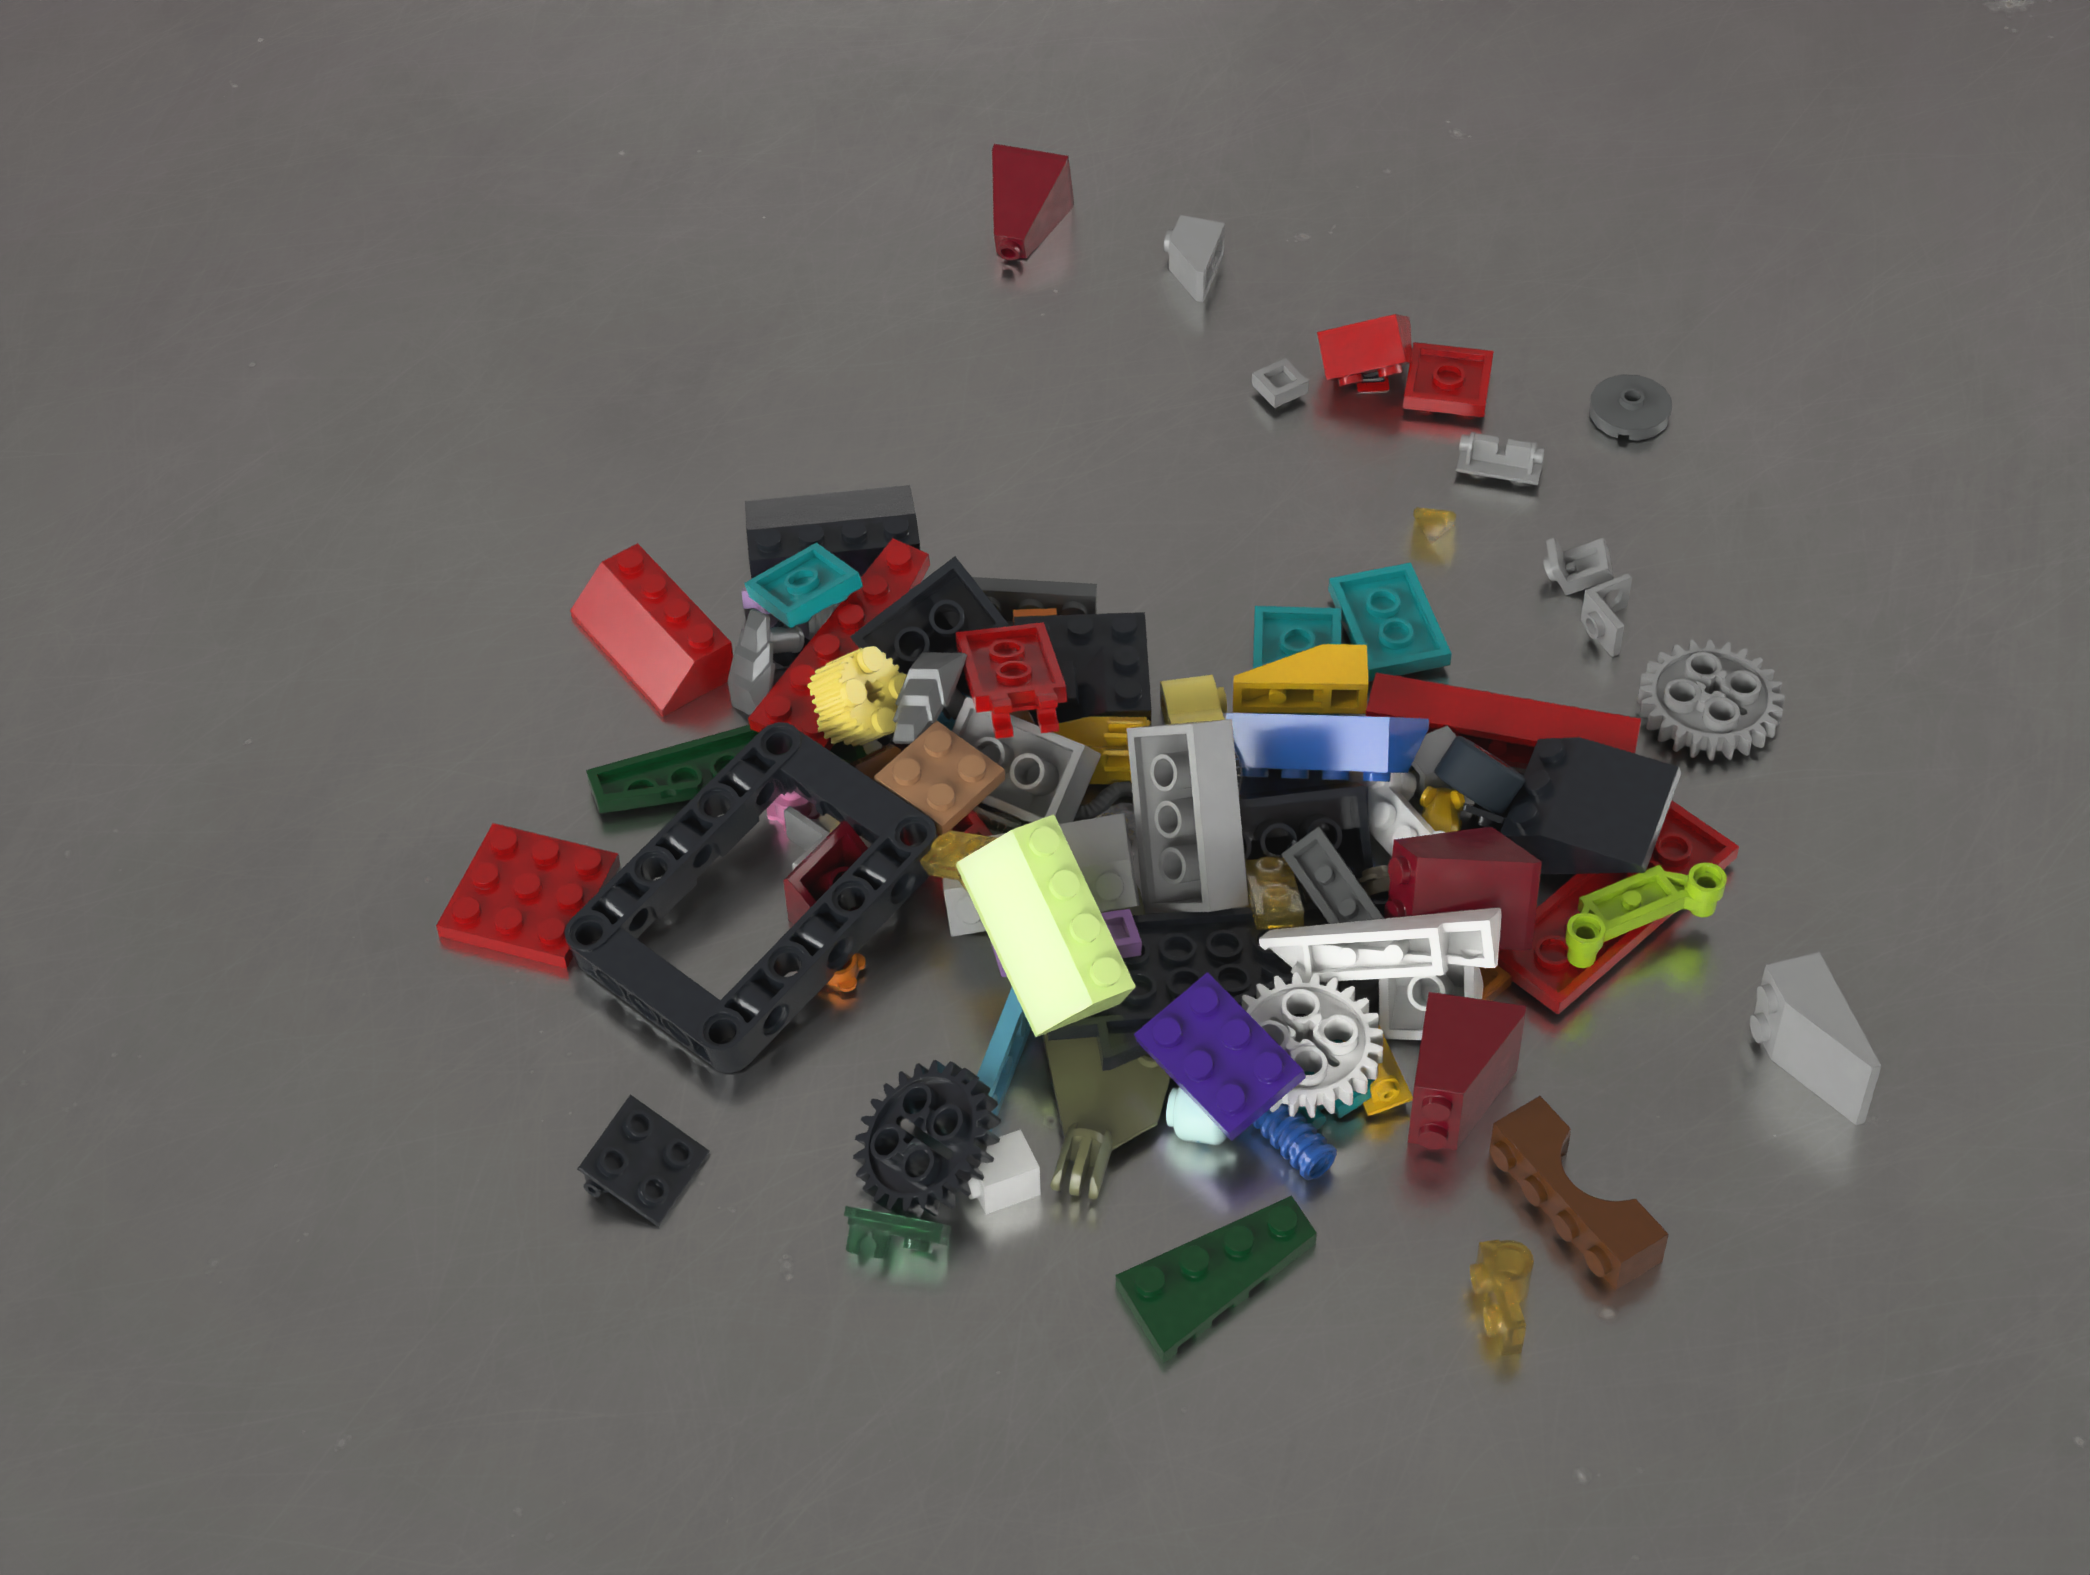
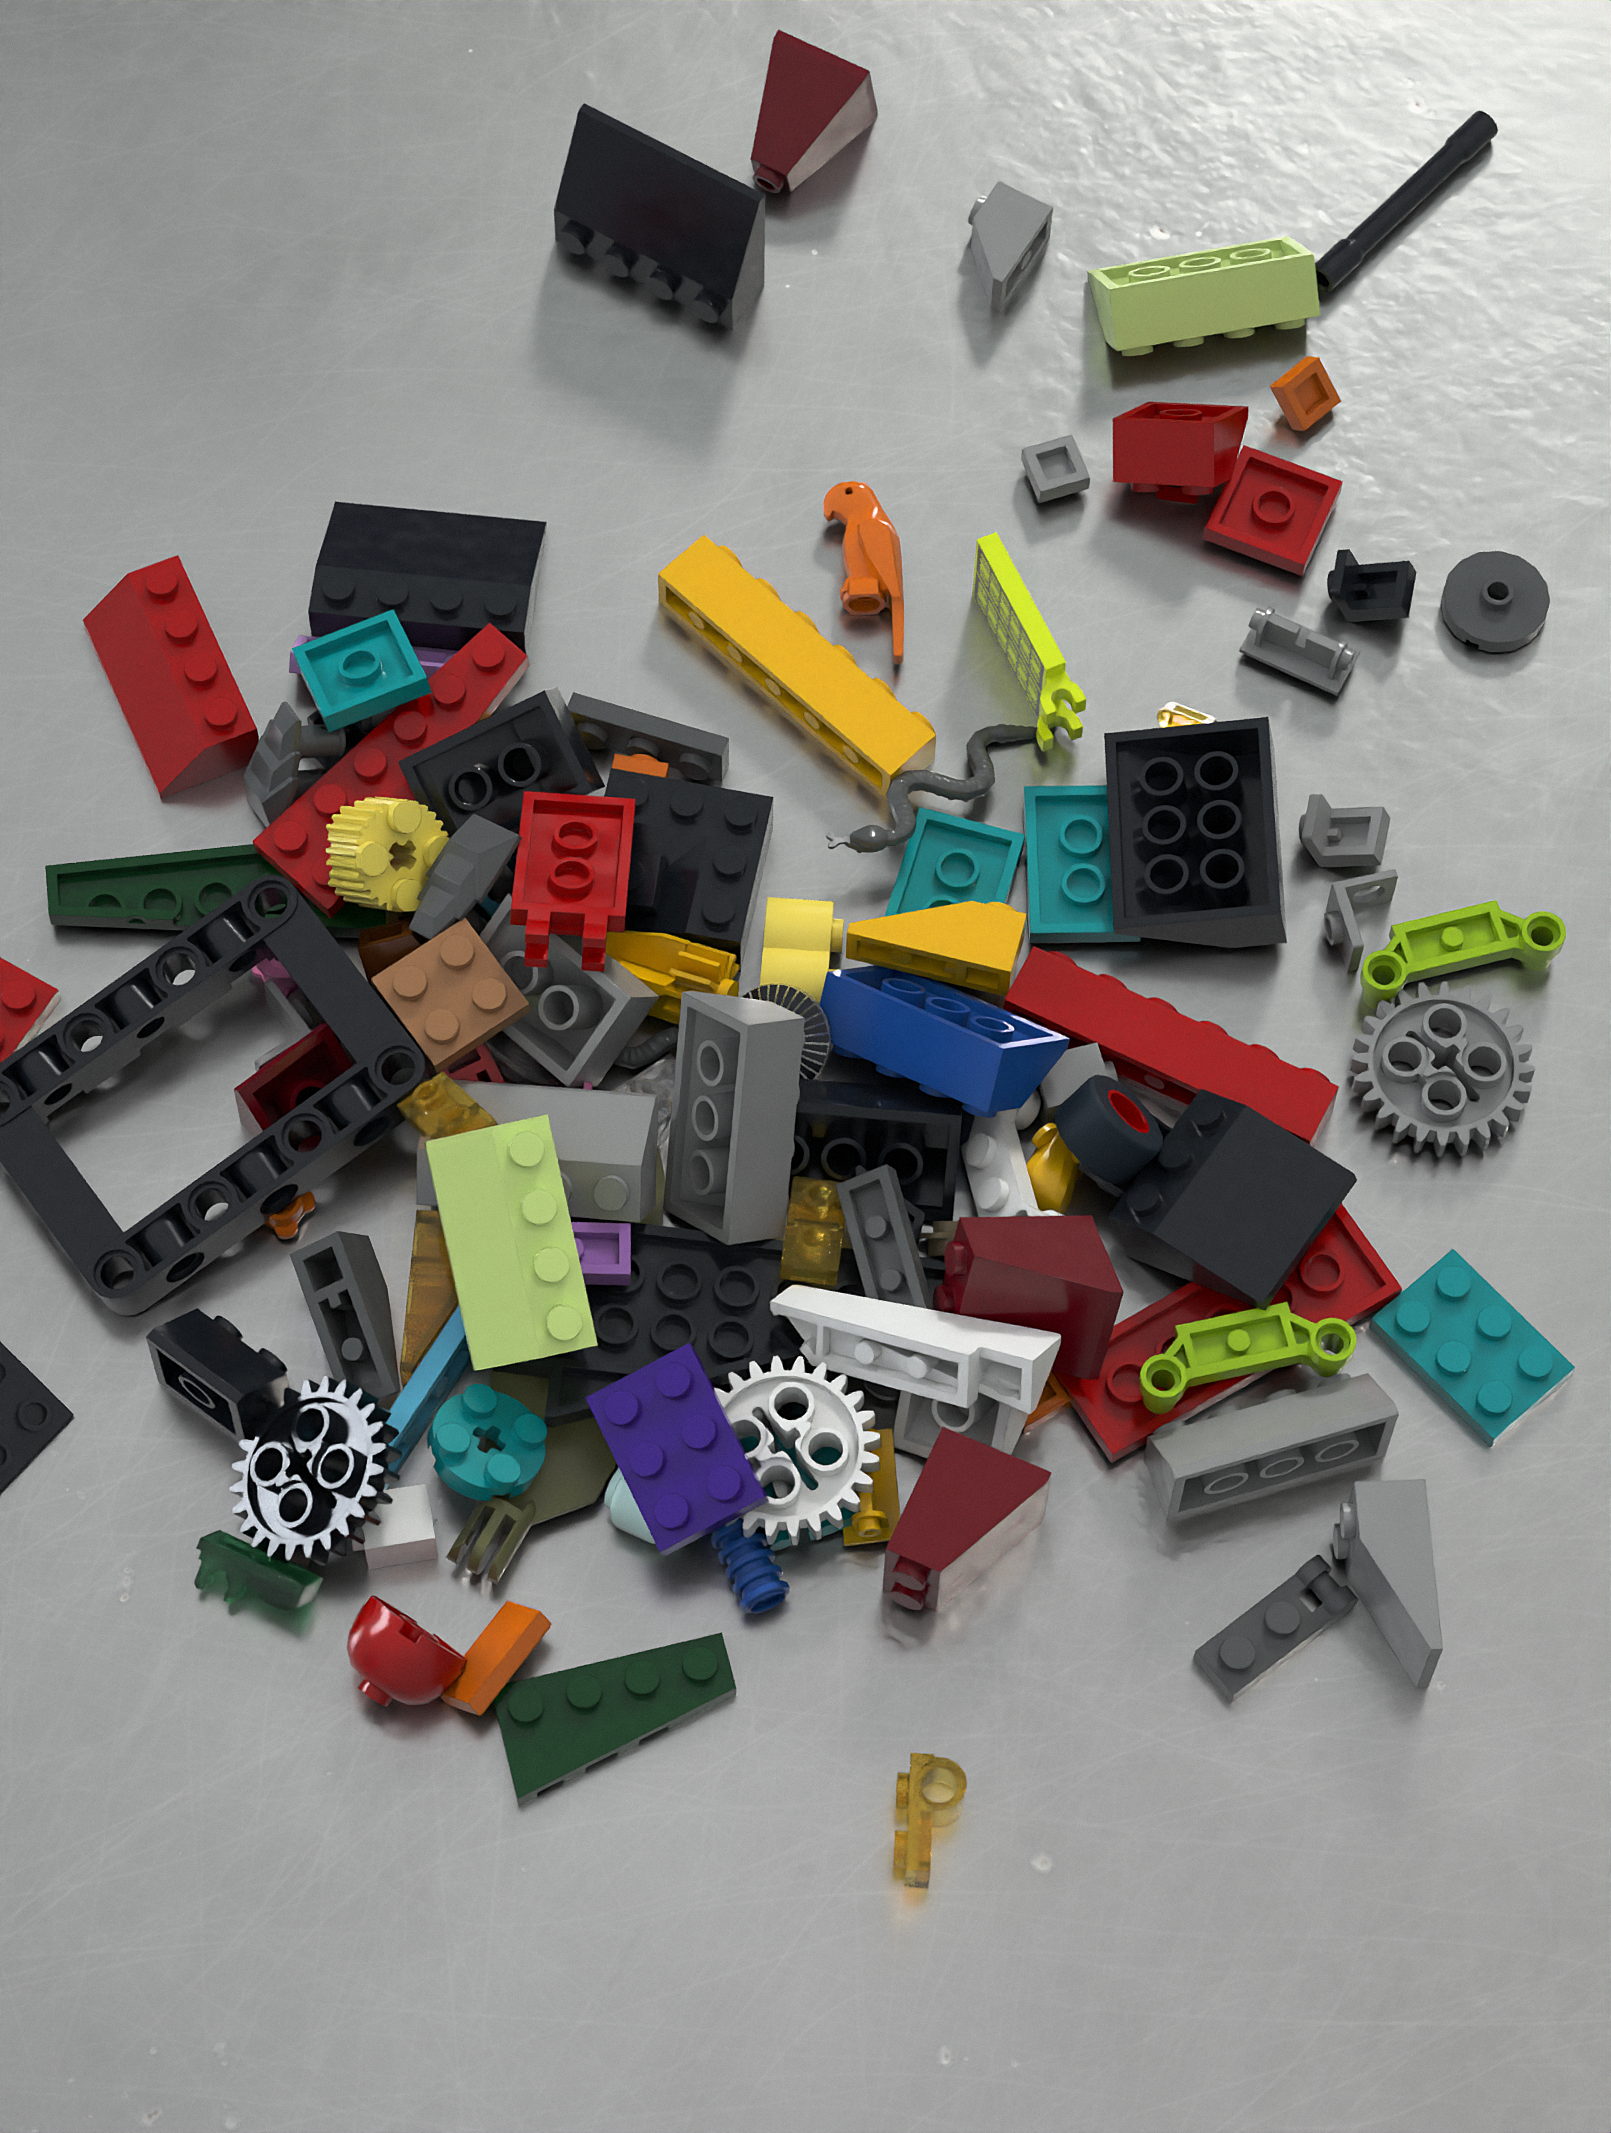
camera: 10 degrees right, 15 degrees up
reddish brown arch [1489,1096,1669,1290] -> none
none -> black slope [146,1308,290,1442]
none -> dark grey slope [289,1231,401,1402]
none -> red cylinder [347,1595,468,1707]
none -> clear yellow slope [400,1210,459,1389]
none -> teal plate [427,1384,547,1501]
none -> orange tile [440,1601,552,1716]
none -> black slope [554,103,765,330]
none -> yellow brick [658,535,936,799]
none -> orange animal [823,481,904,664]
none -> dark grey animal [826,724,1037,853]
none -> neon yellow tile [972,532,1087,752]
none -> yellowish green slope [1087,236,1320,356]
none -> black slope [1104,717,1287,948]
none -> light grey slope [1144,1373,1399,1520]
none -> dark grey plate [1193,1555,1358,1703]
none -> orange plate [1270,356,1341,431]
none -> black piece [1315,111,1498,292]
none -> black bracket [1327,549,1417,622]
none -> lime plate [1360,900,1566,1009]
none -> teal plate [1369,1249,1575,1447]

